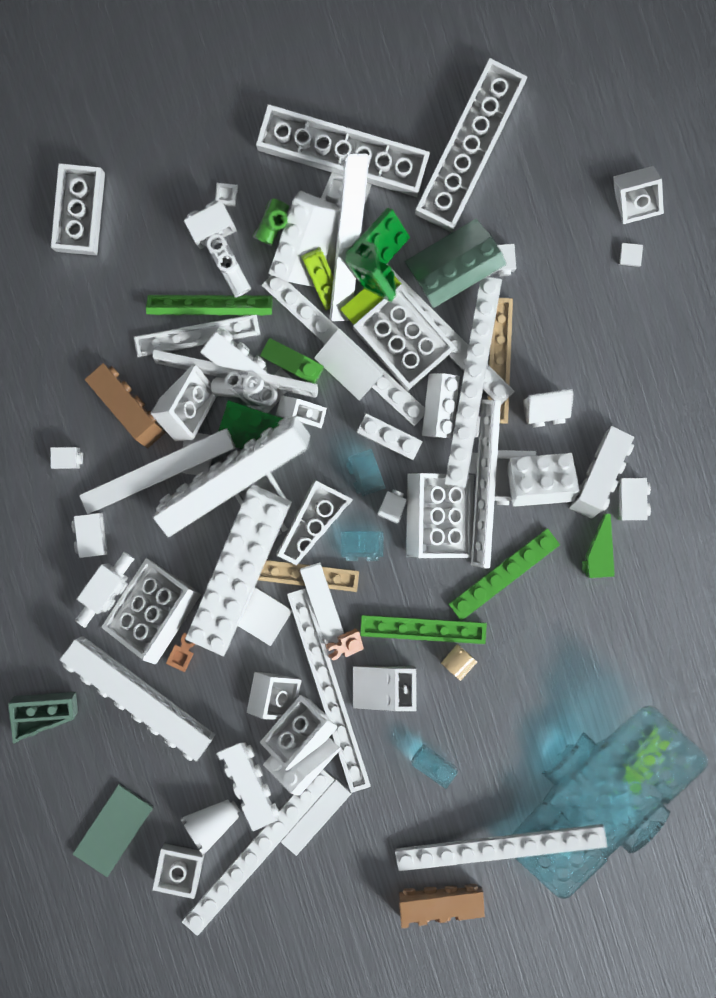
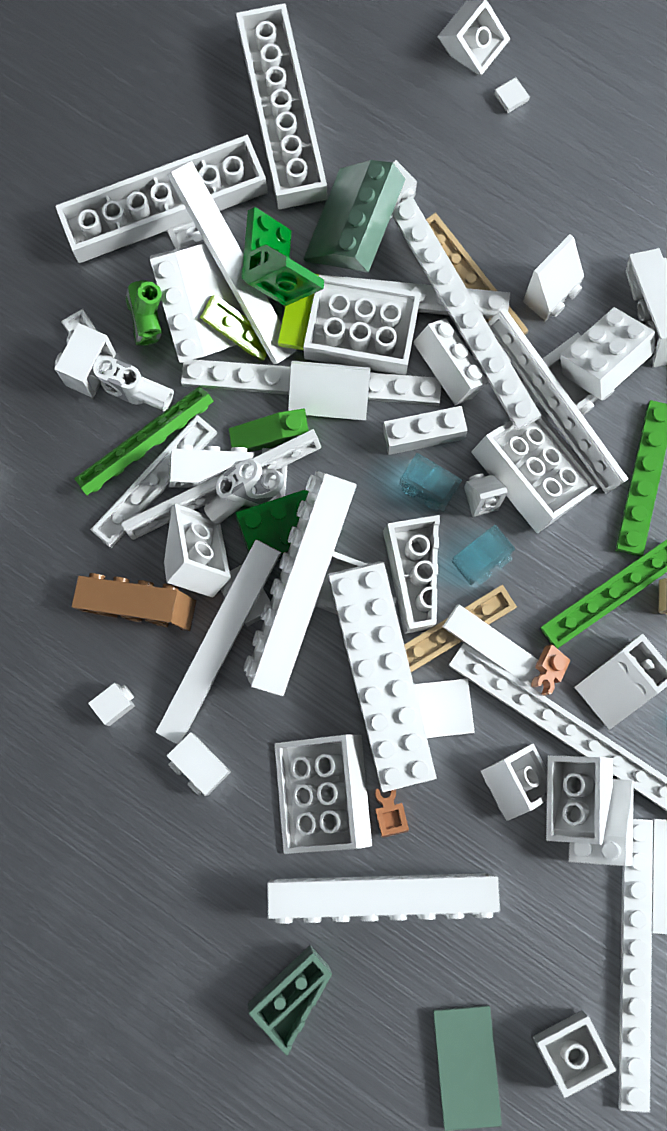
camera: 40 degrees left, 10 degrees down
white brick [75,552,134,628] -> none
white cone [180,799,240,855] -> none
white wedge [217,742,279,831] -> none
white slope [276,395,327,428] -> none

